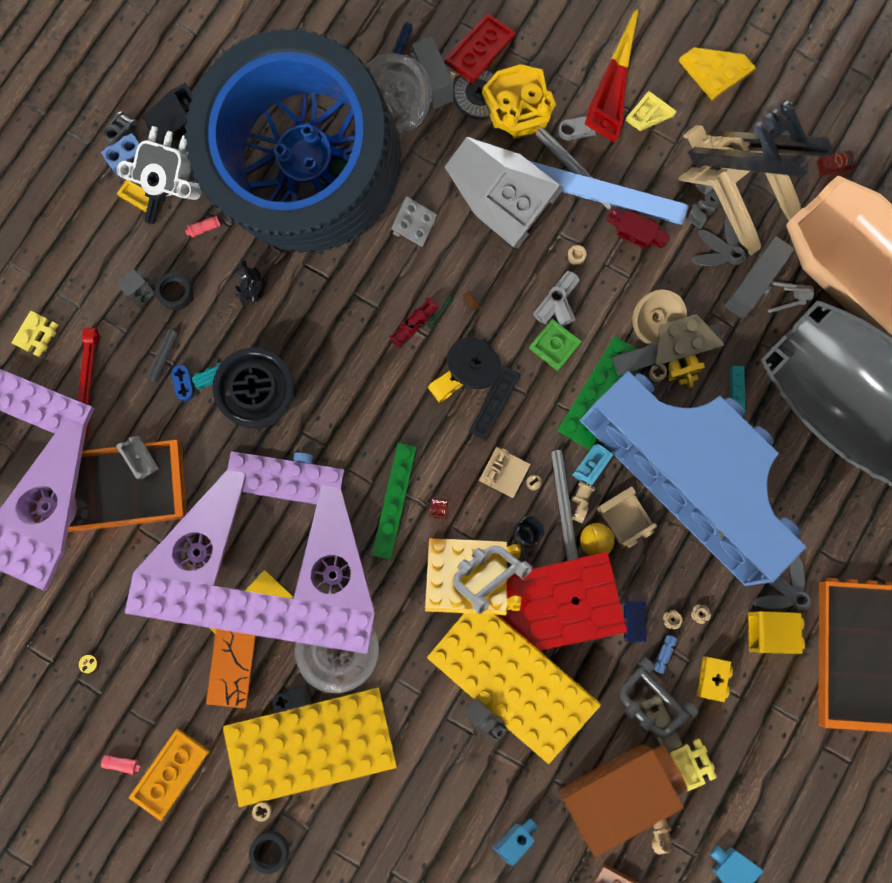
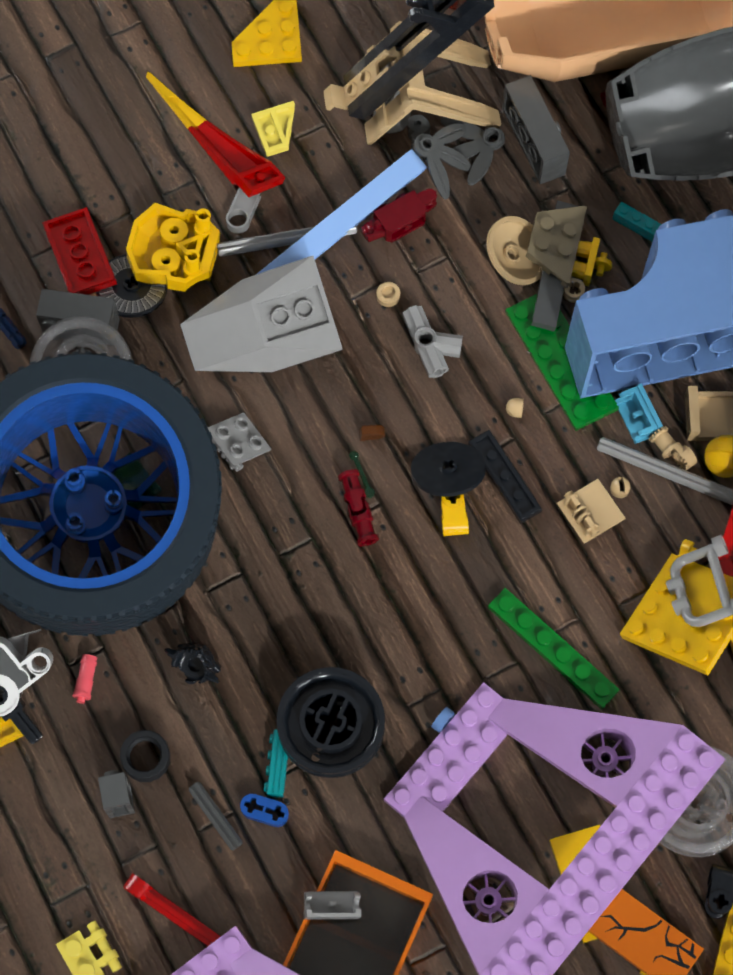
camera: 60 degrees left, 10 degrees down
clear red leg [429,498,449,520] -> none
black hair [513,516,544,548] -> none
bright green tile [529,319,582,371] -> none
light grey plant [768,281,814,313] -> none
none -> dark grey plant [413,124,472,200]
none -> tan hinge [506,398,524,418]

